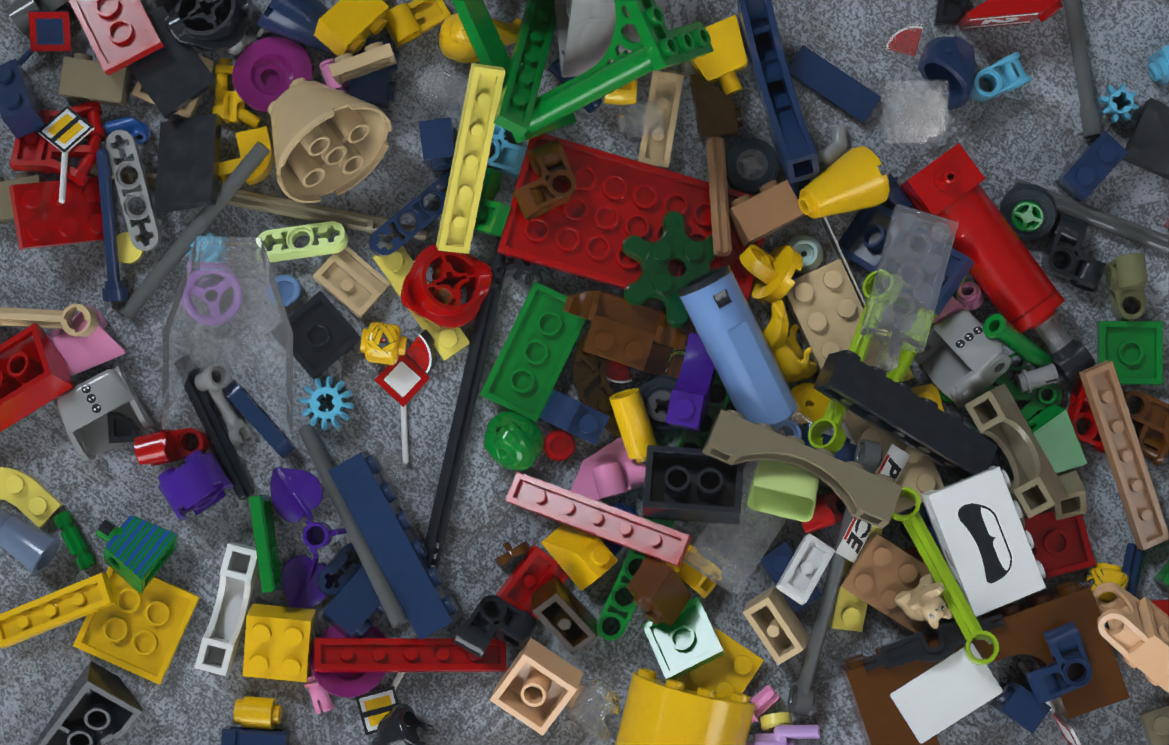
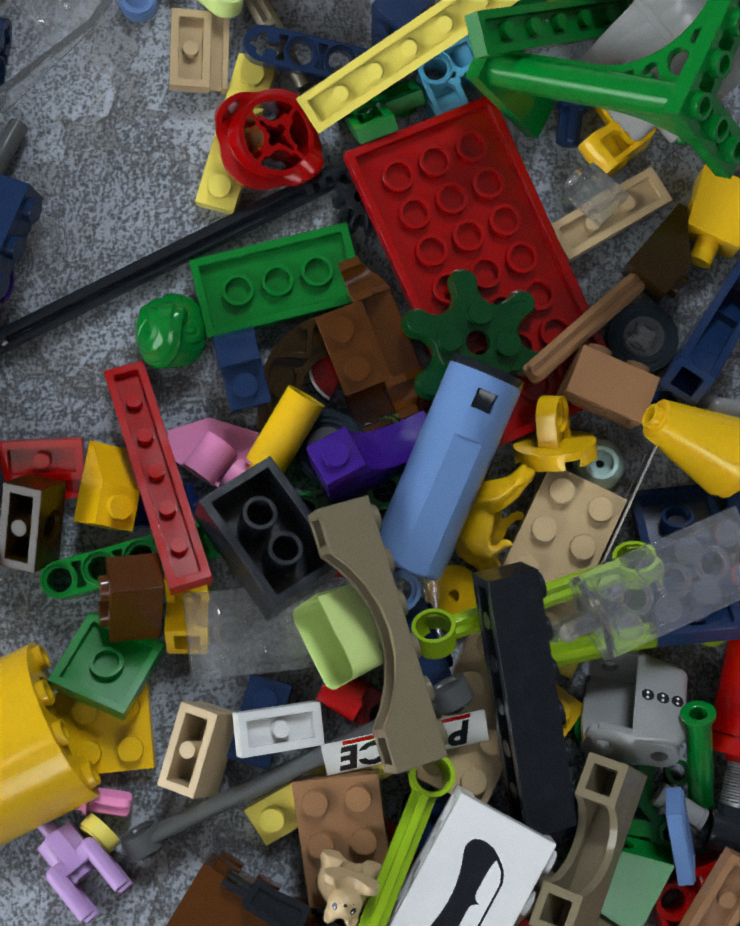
camera: 50 degrees right, 5 degrees down
black plate [272,290,361,380] -> none
medium azure gear [300,376,355,430] -> none
yellow head [360,322,407,365] -> none
piece [374,355,430,464] -> none
tile [406,329,437,374] -> none
reddish brown piece [495,541,530,567] -> none
reddish brown piece [512,139,576,220] -> none
red tile [544,430,575,461] -> none
bright pink plate [932,282,984,325] -> none
none -> medium blue tile [666,787,696,886]

